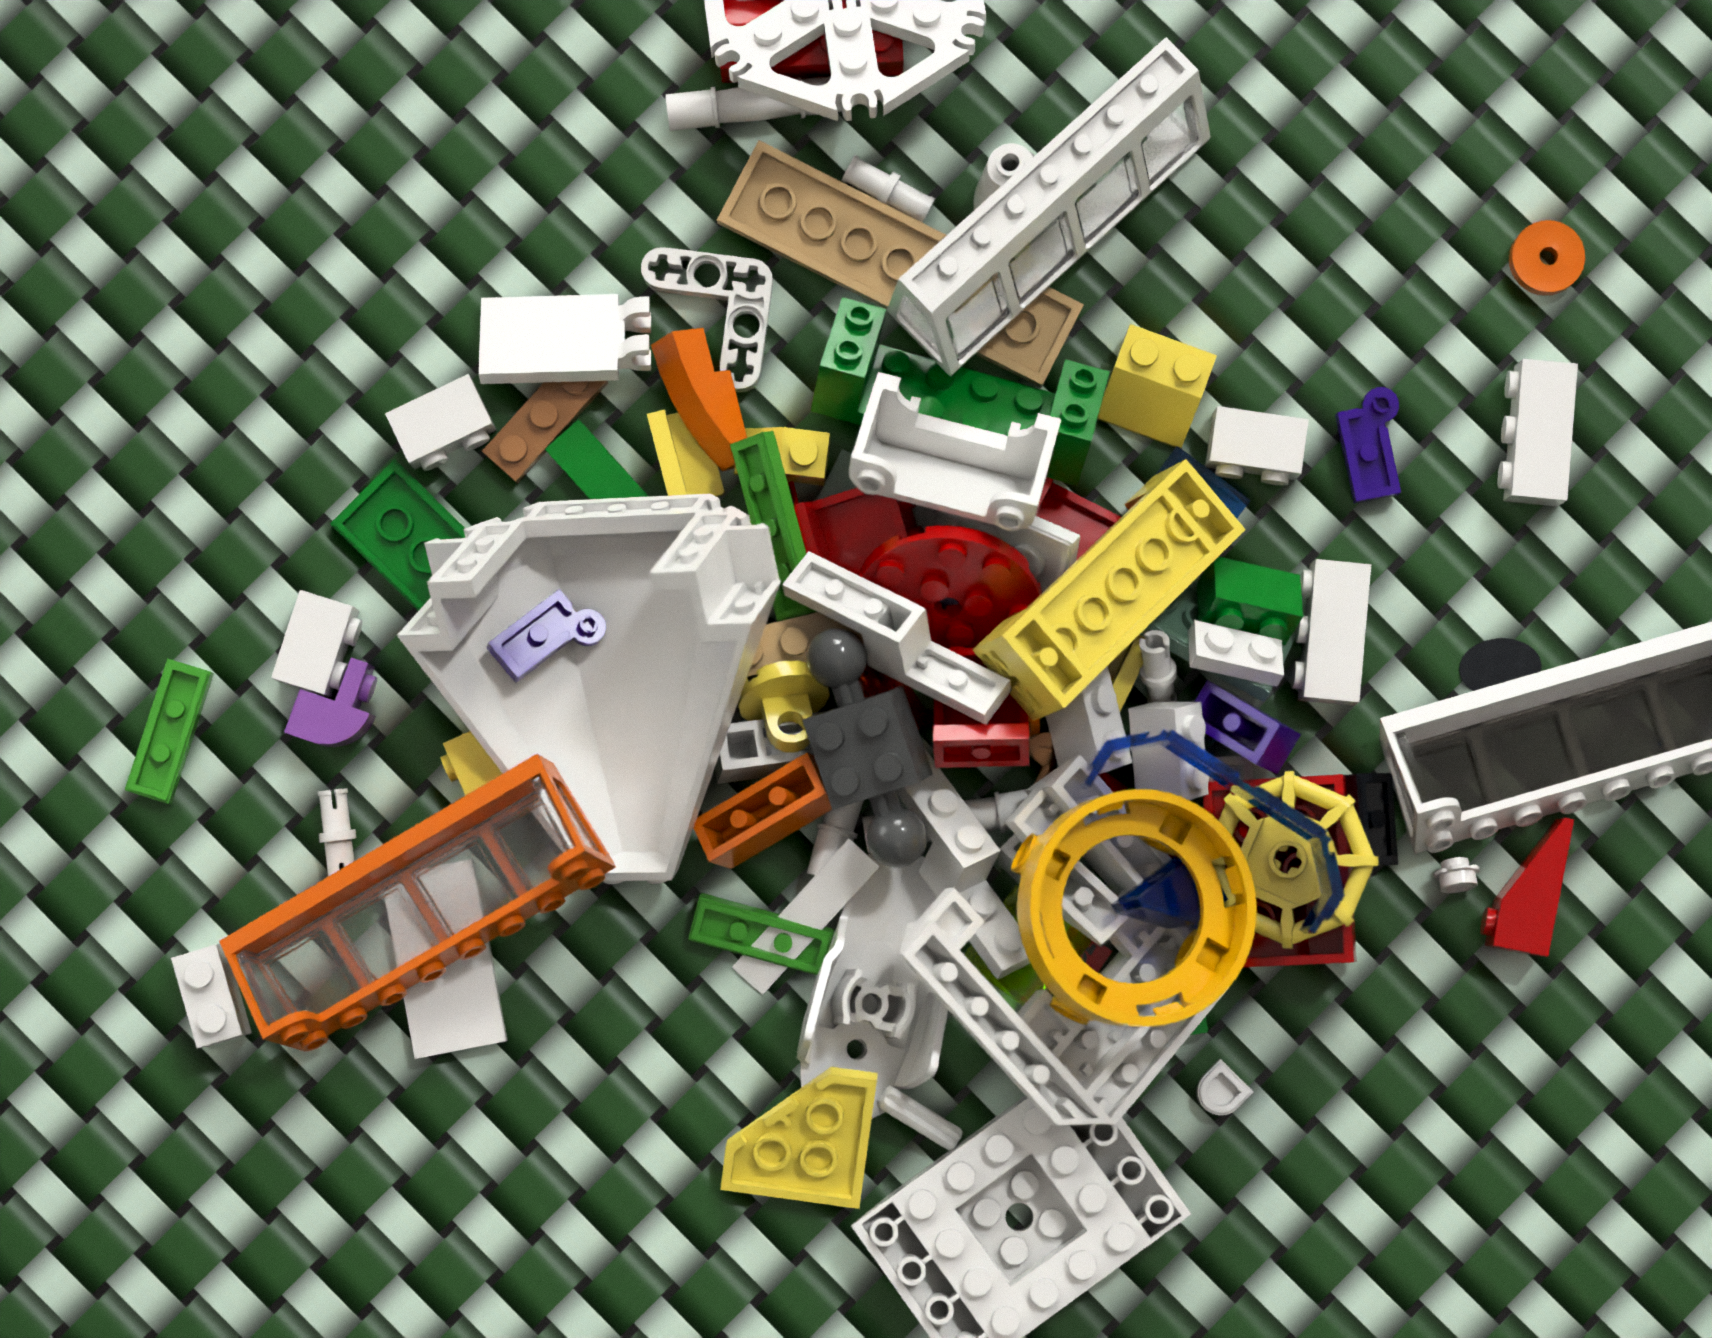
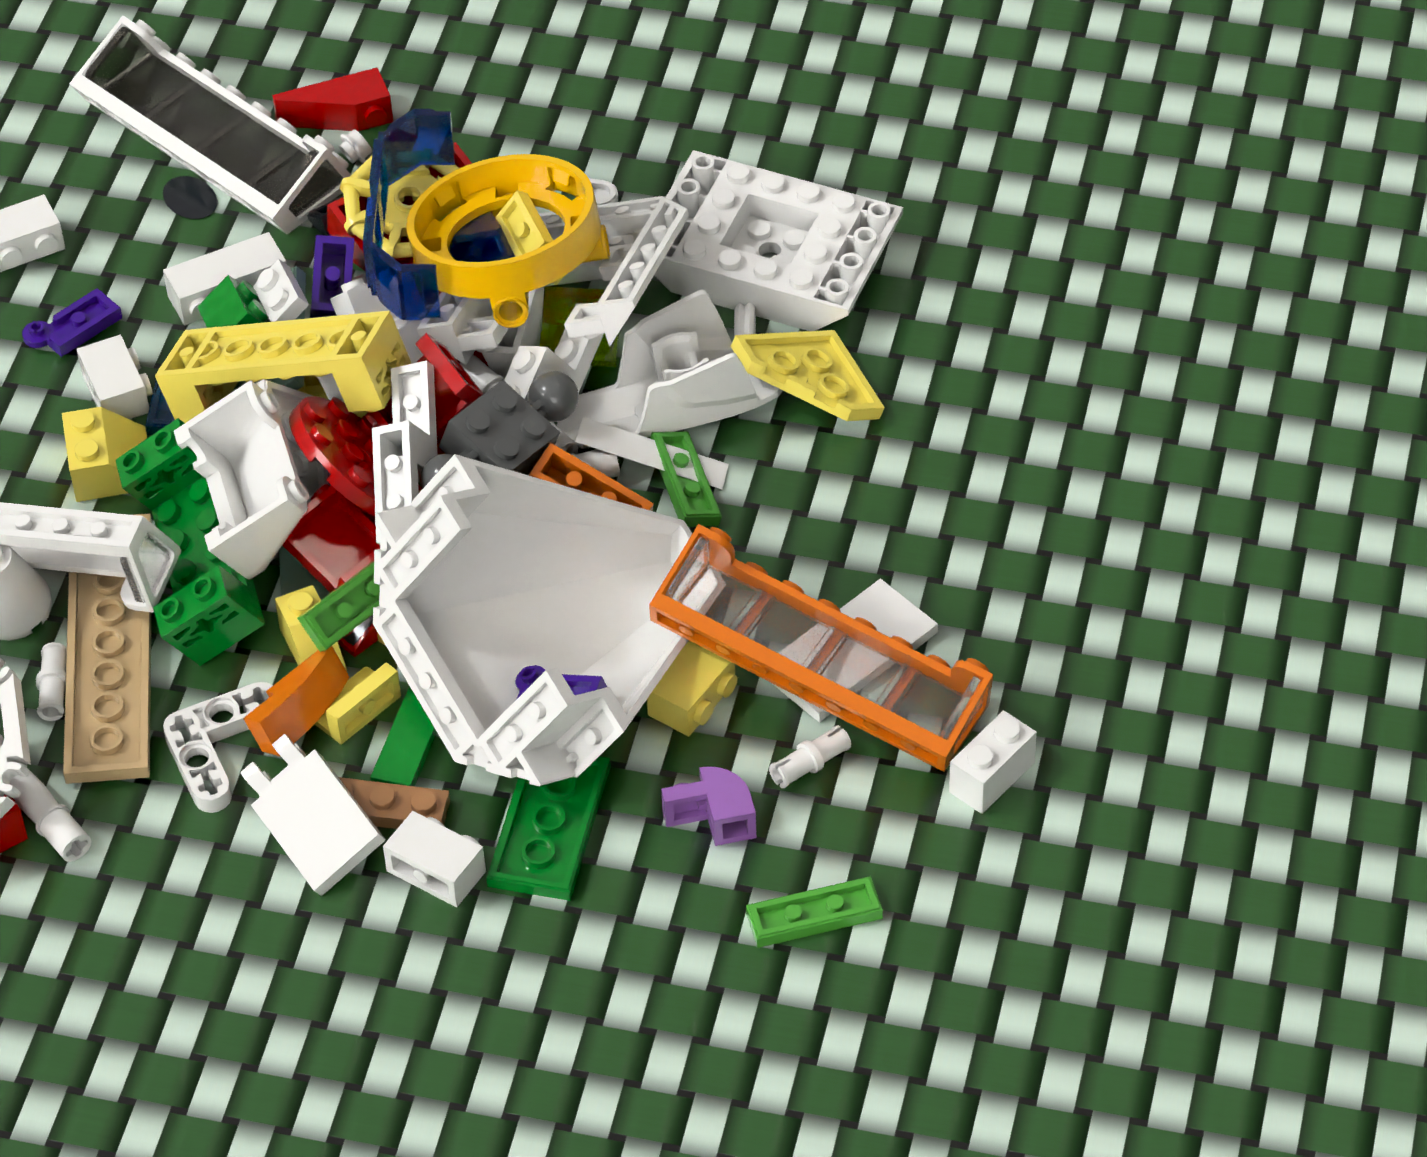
camera: 120 degrees left, 35 degrees down
white brick [271,590,363,698] -> none
none -> light yellow hinge [495,190,564,285]

